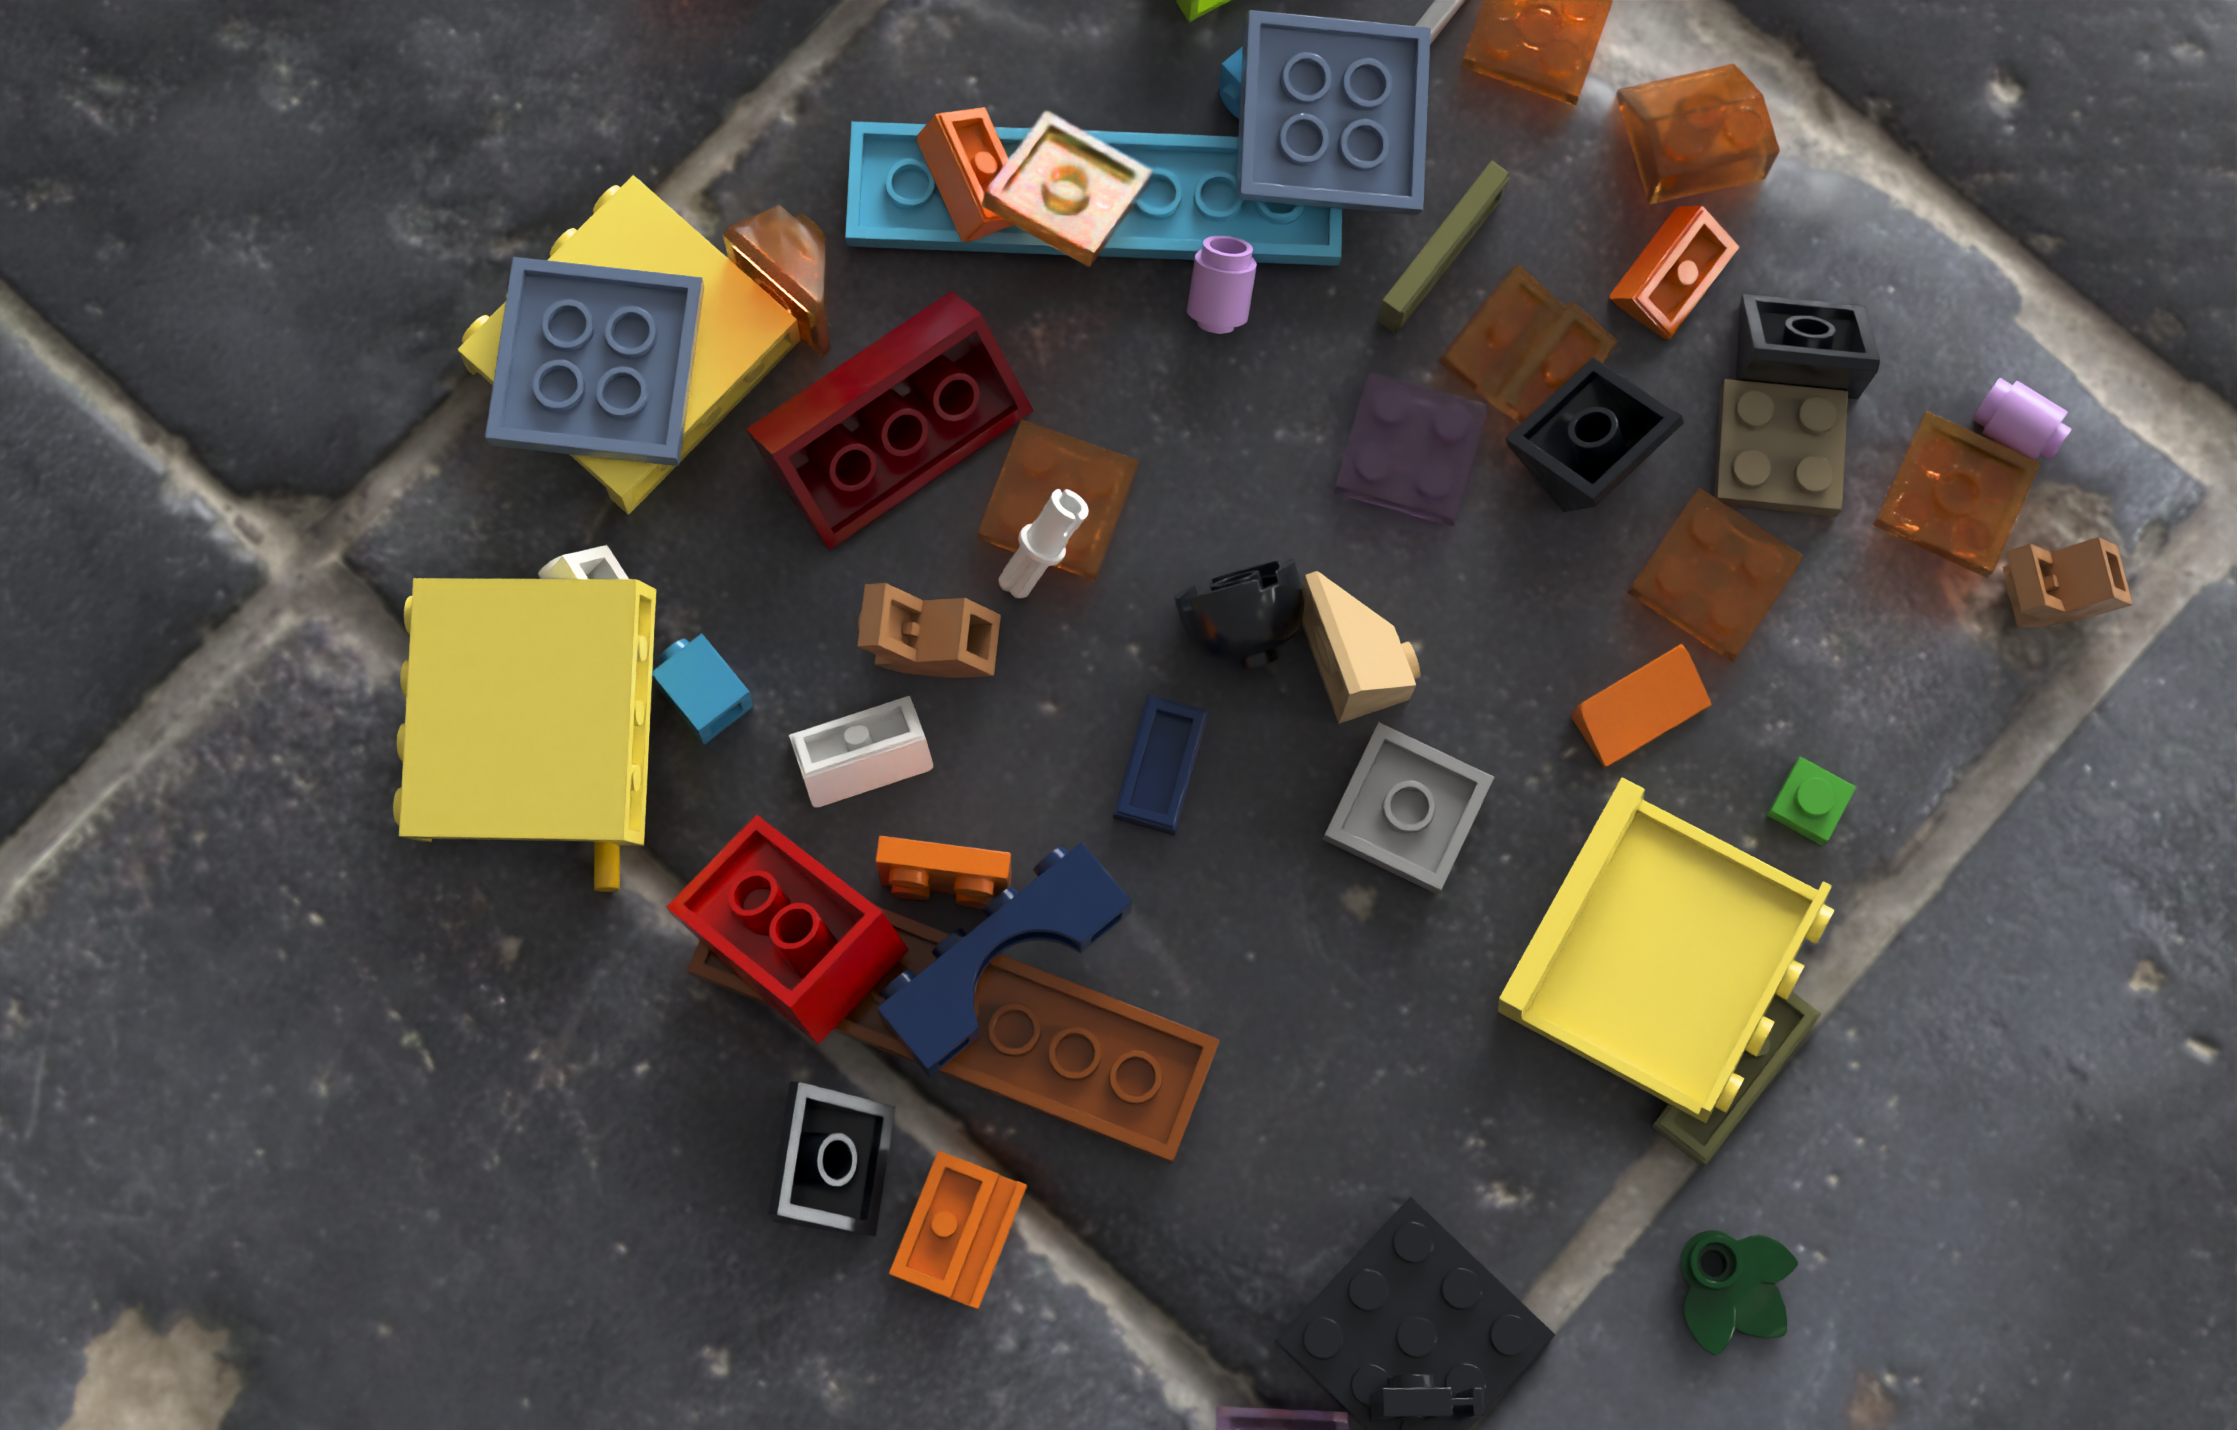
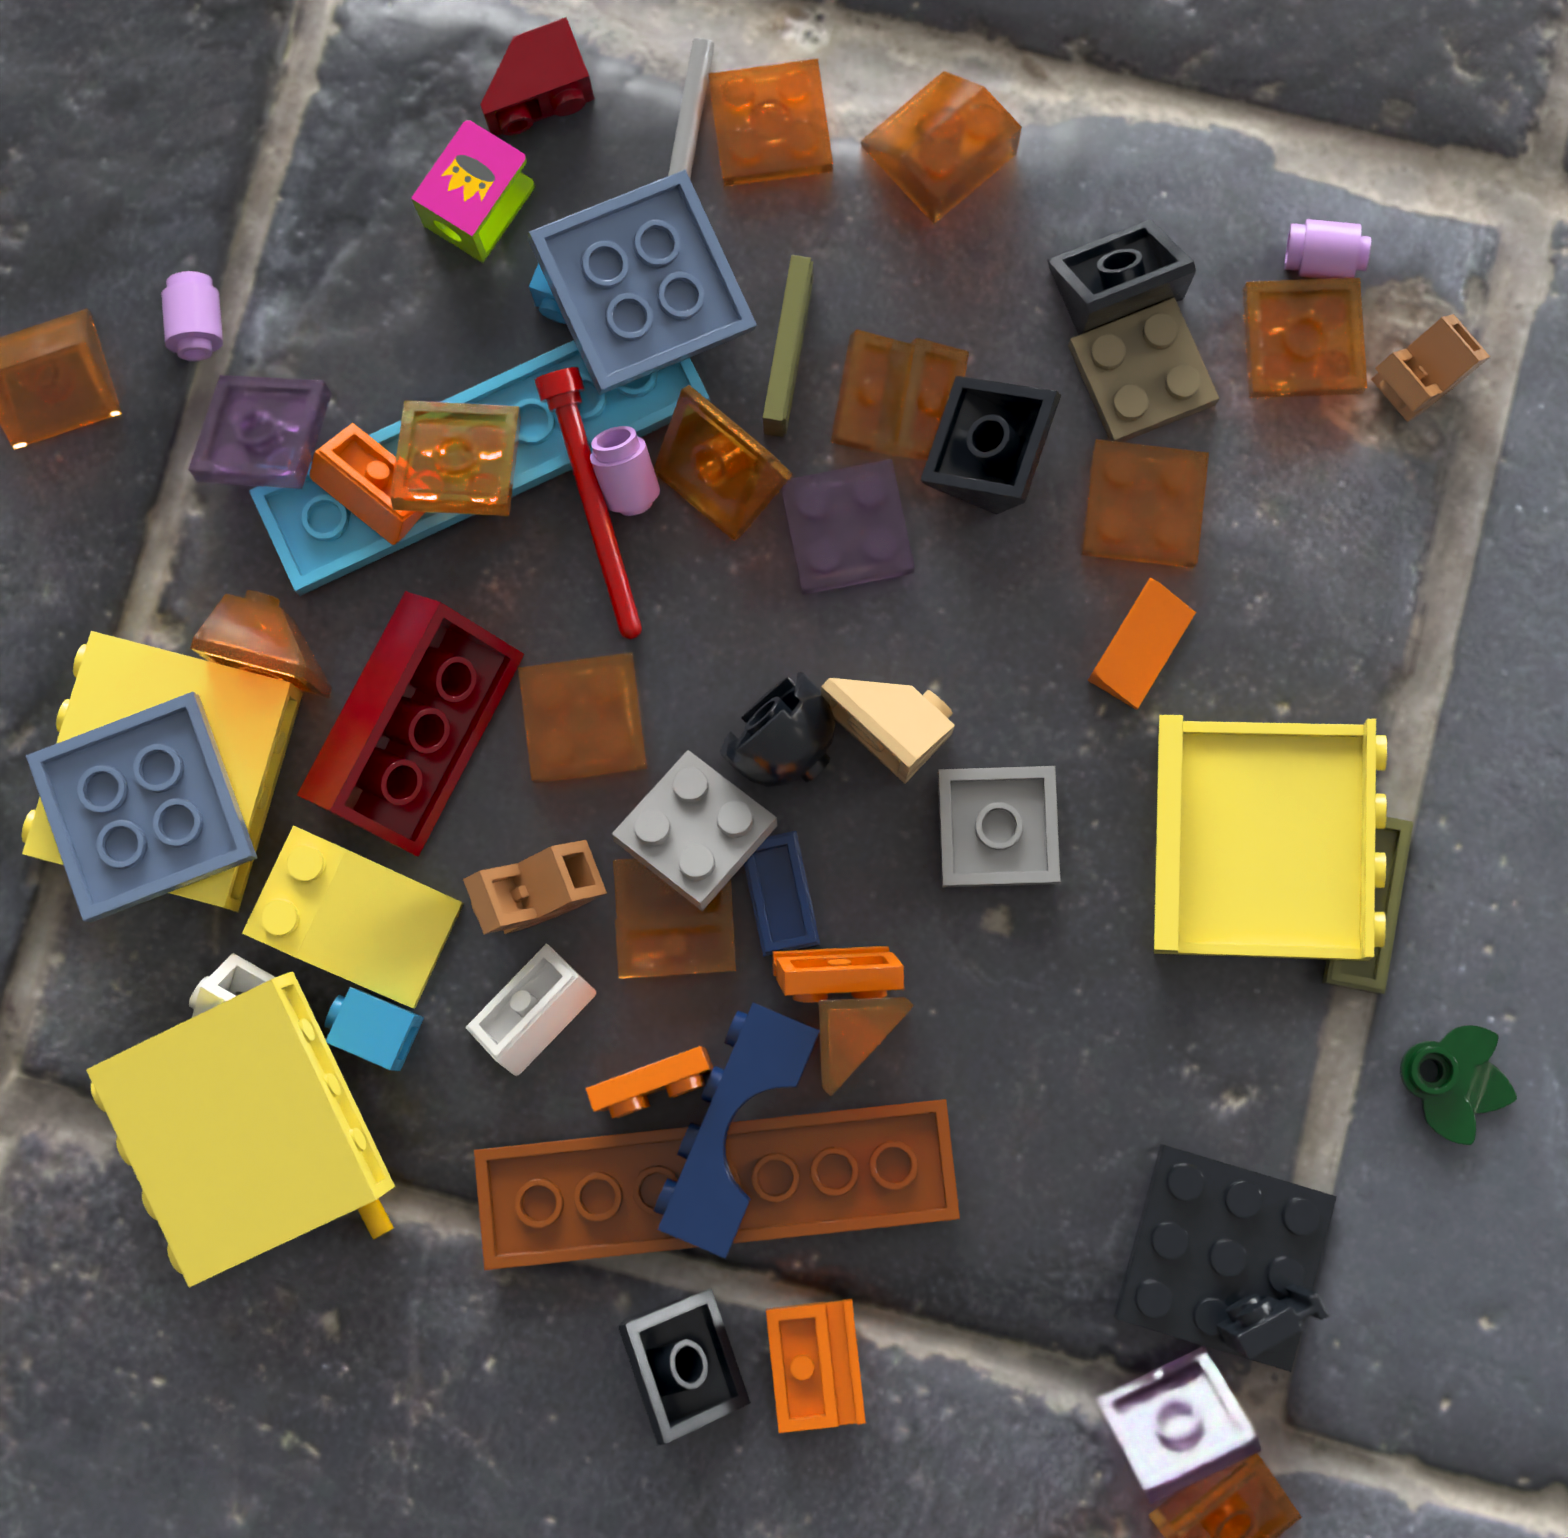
camera: 15 degrees left, 5 degrees up
red slope [666,815,909,1045] -> none
white axle [999,489,1089,599] -> none
orange slope [1609,206,1739,340] -> none
bright green plate [1766,756,1856,846] -> none
none -> clear purple plate [188,375,332,489]
none -> light yellow slope [242,826,464,1009]
none -> red piece [534,367,642,639]
none -> light grey plate [612,750,778,911]
none -> clear orange slope [613,858,736,978]
none -> clear orange slope [654,385,793,541]
none -> orange plate [772,946,904,1003]
none -> clear orange slope [819,997,914,1096]

